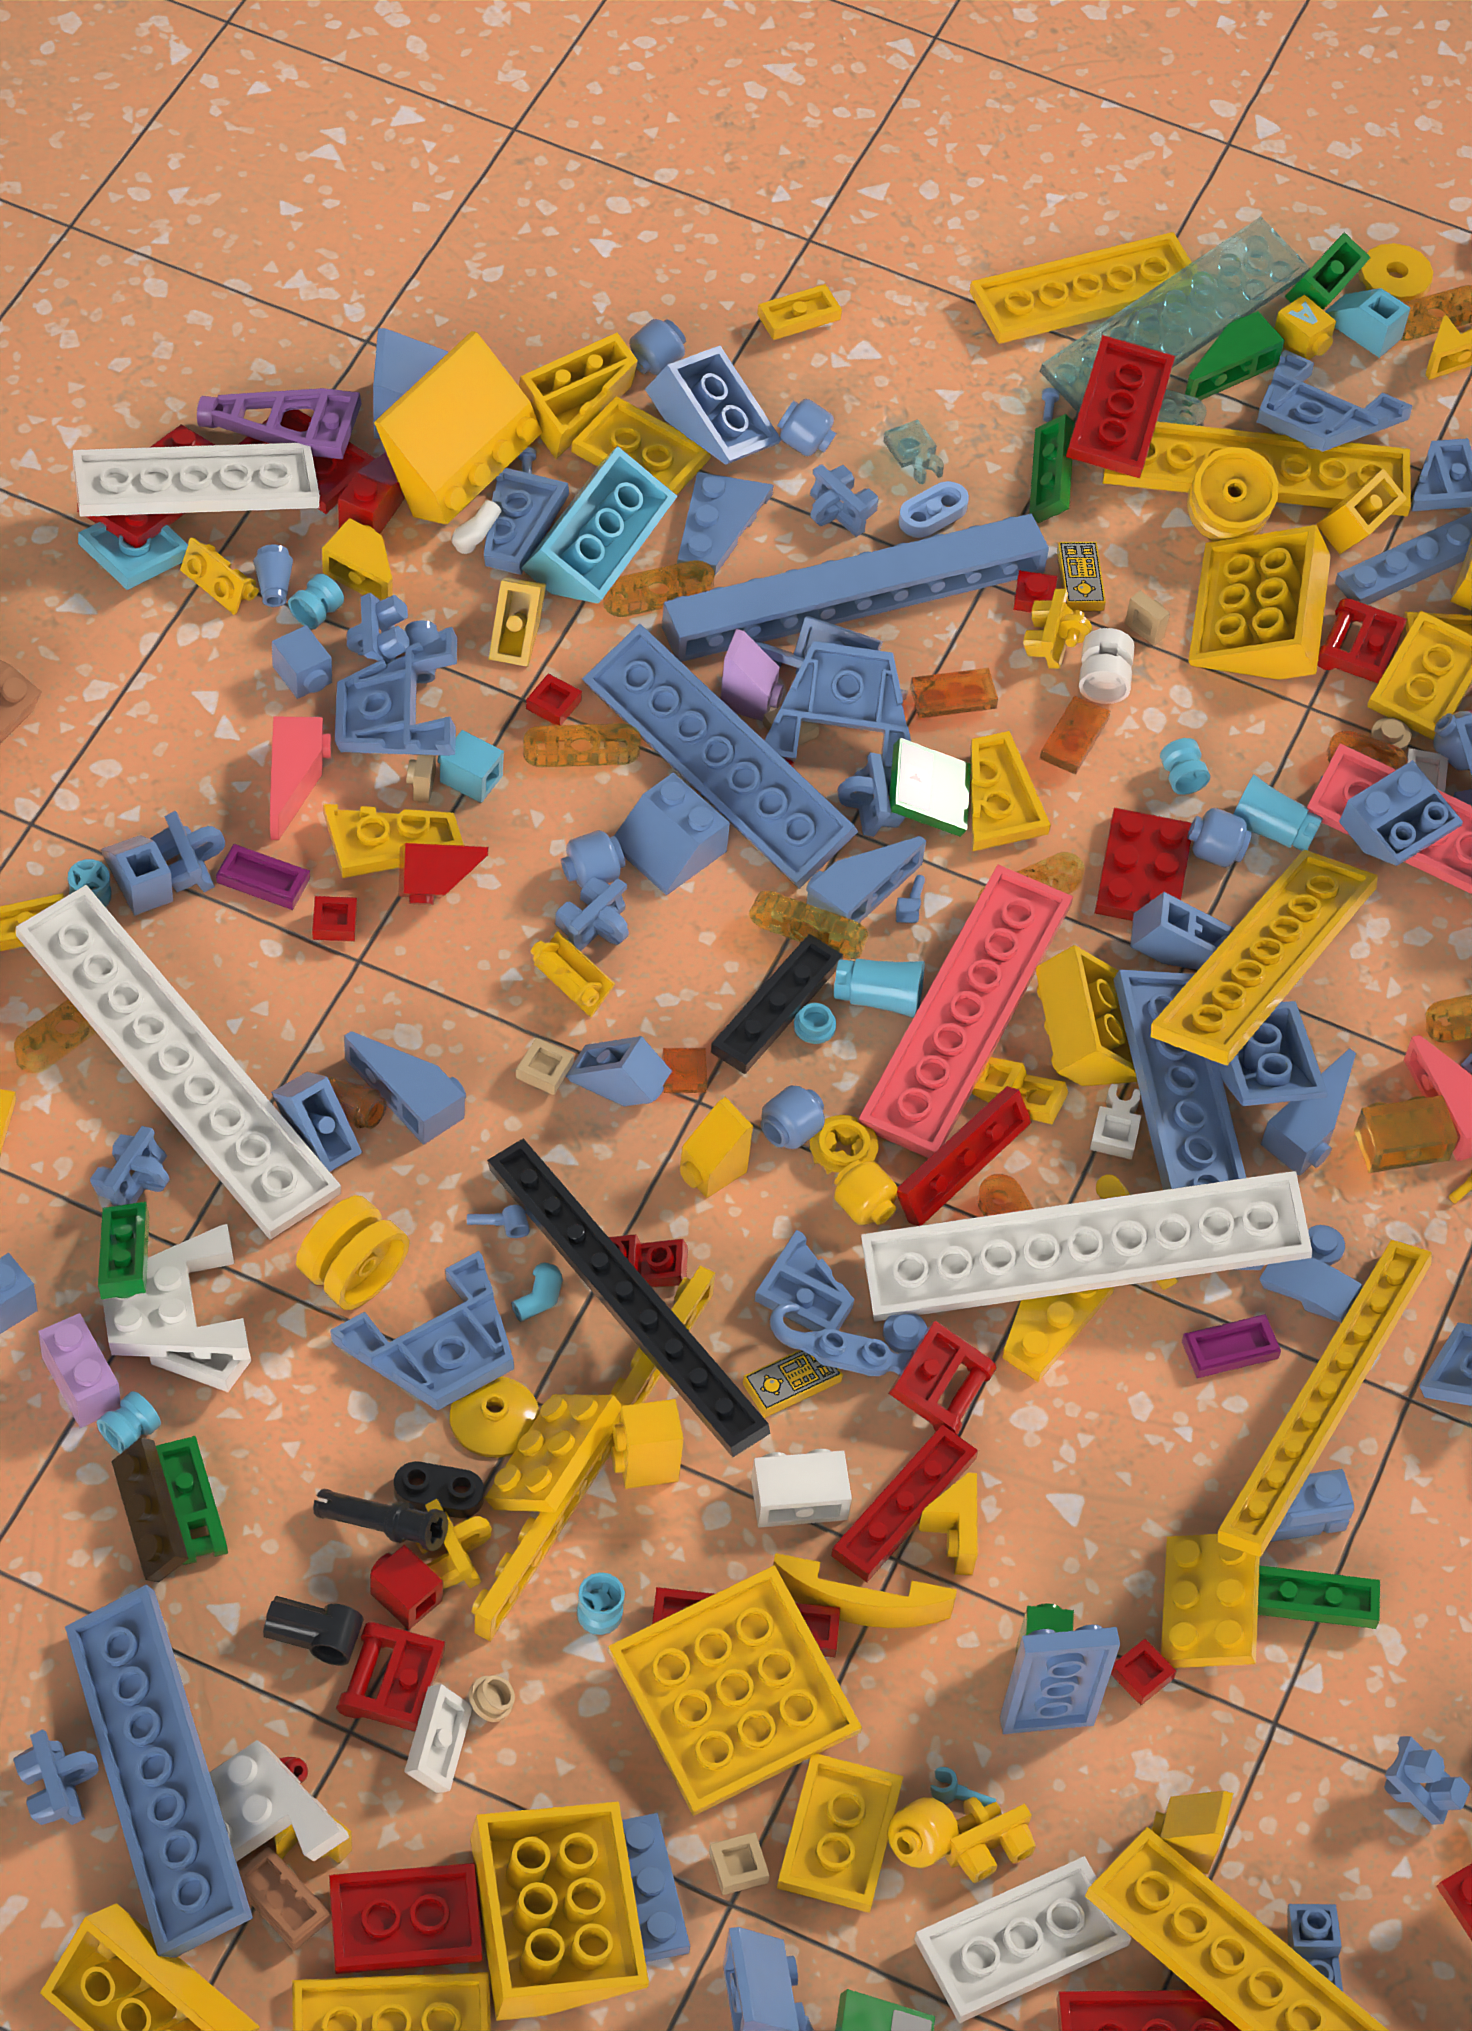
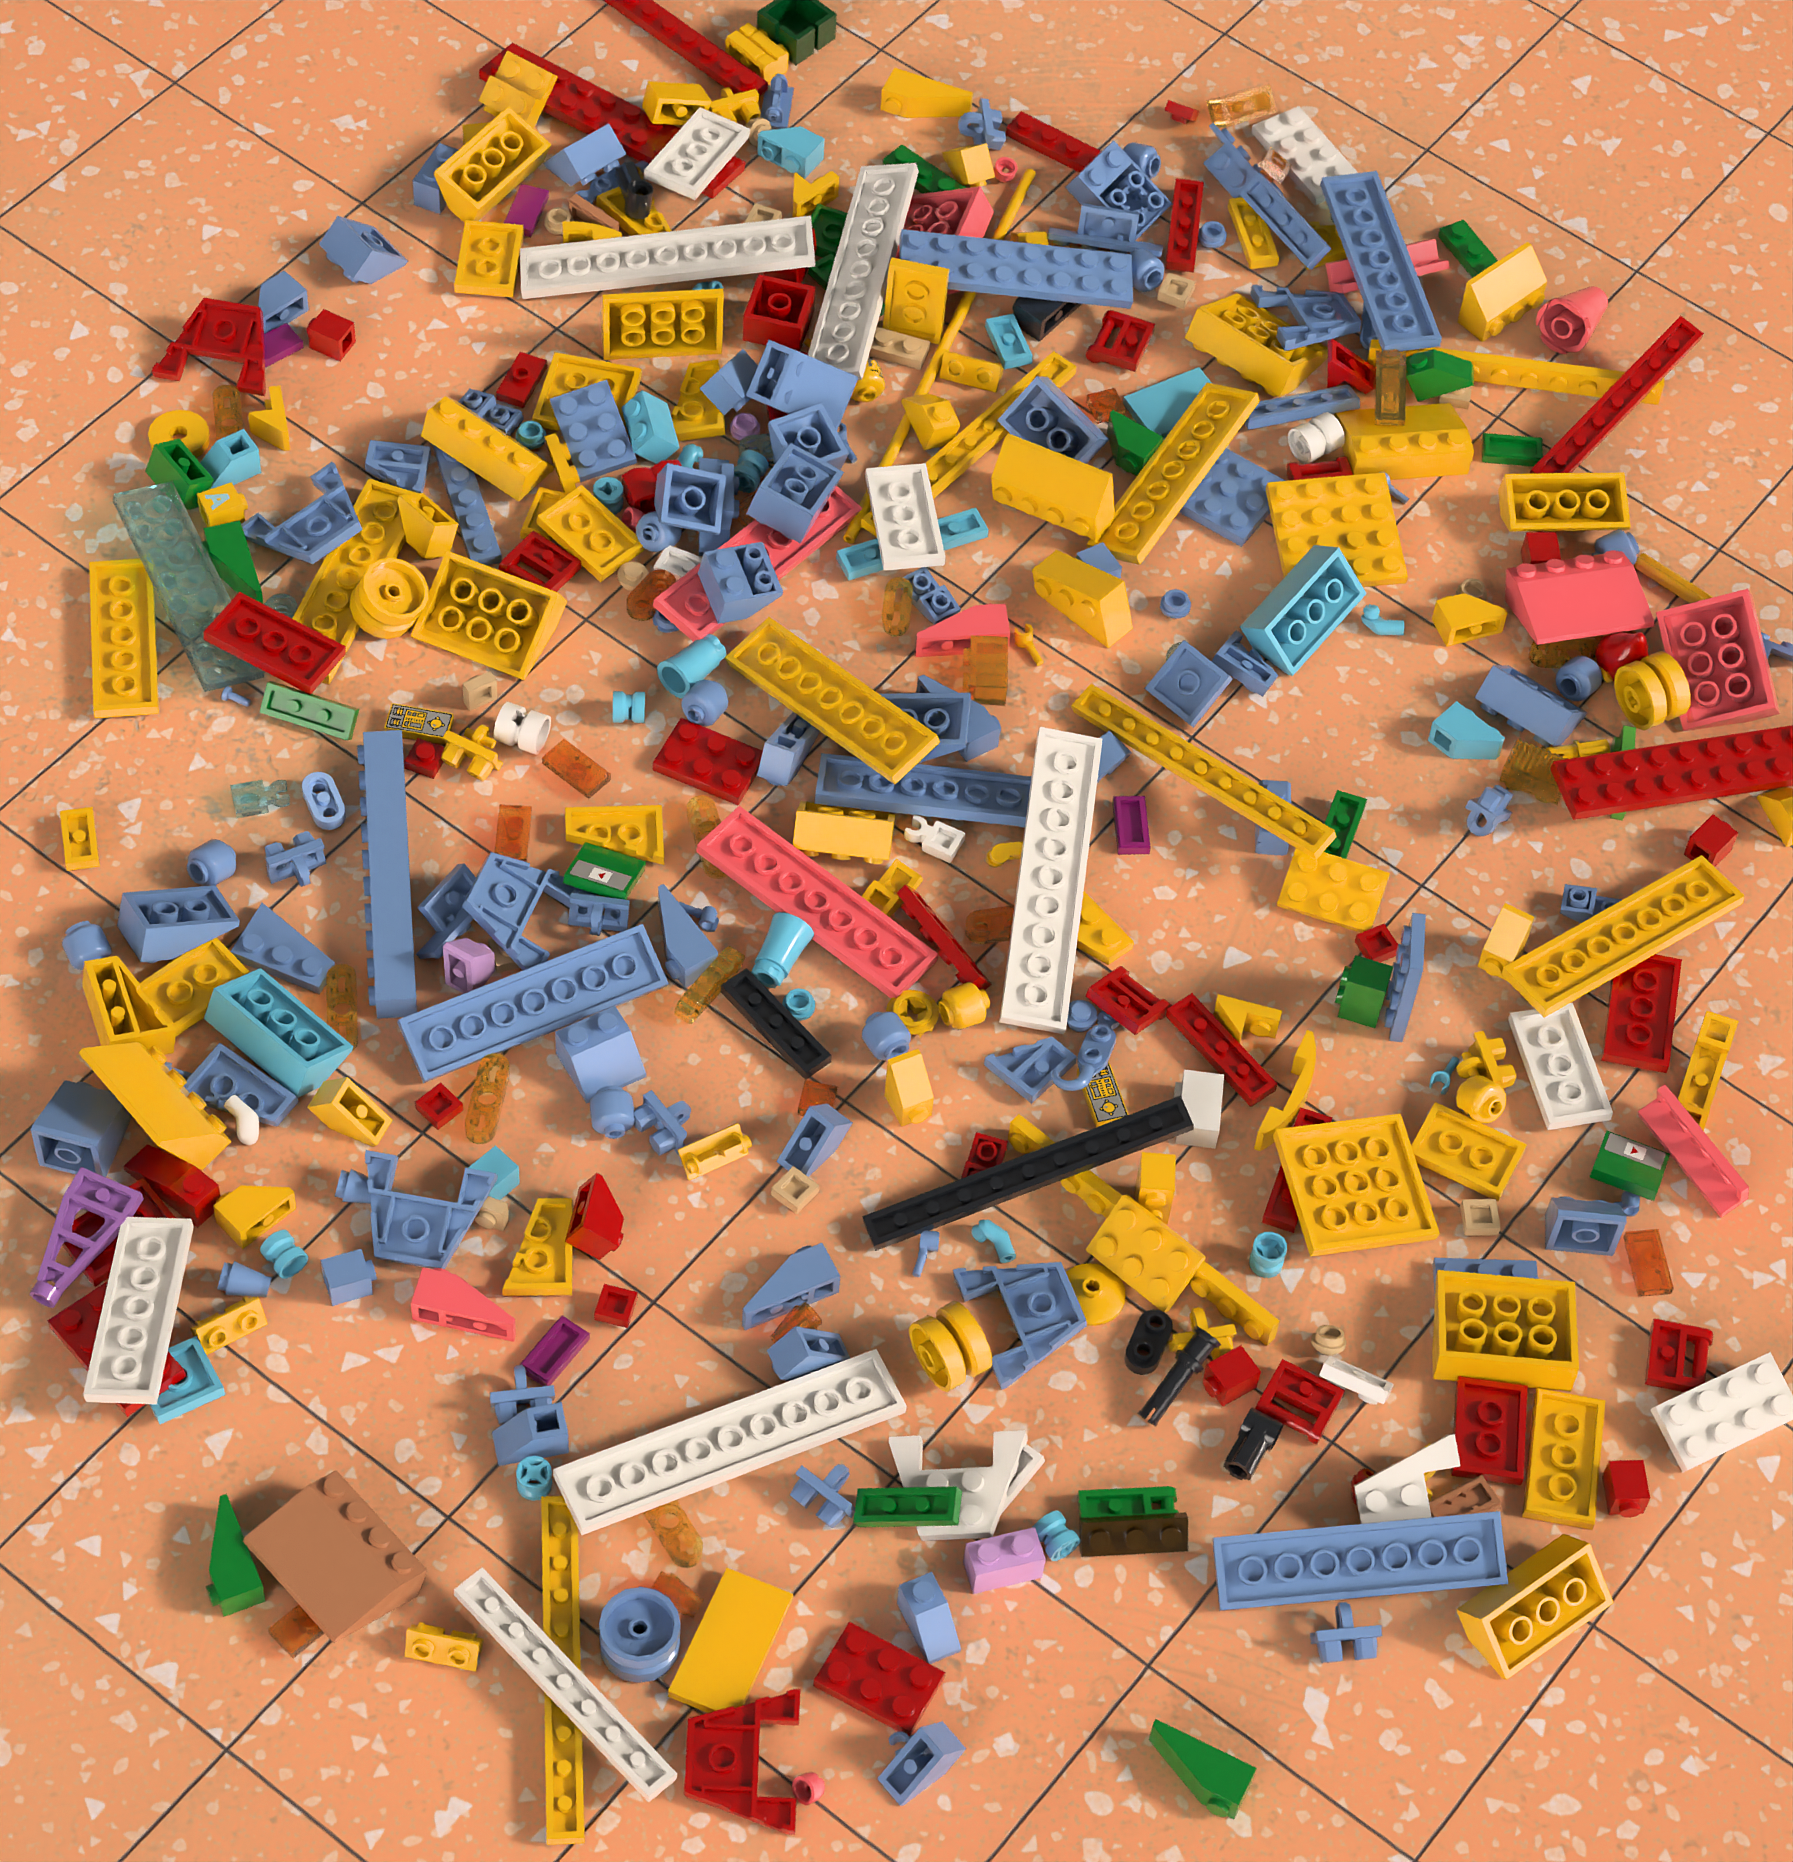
camera: 75 degrees left, 0 degrees up
medium blue hips [346,593,410,664] -> none

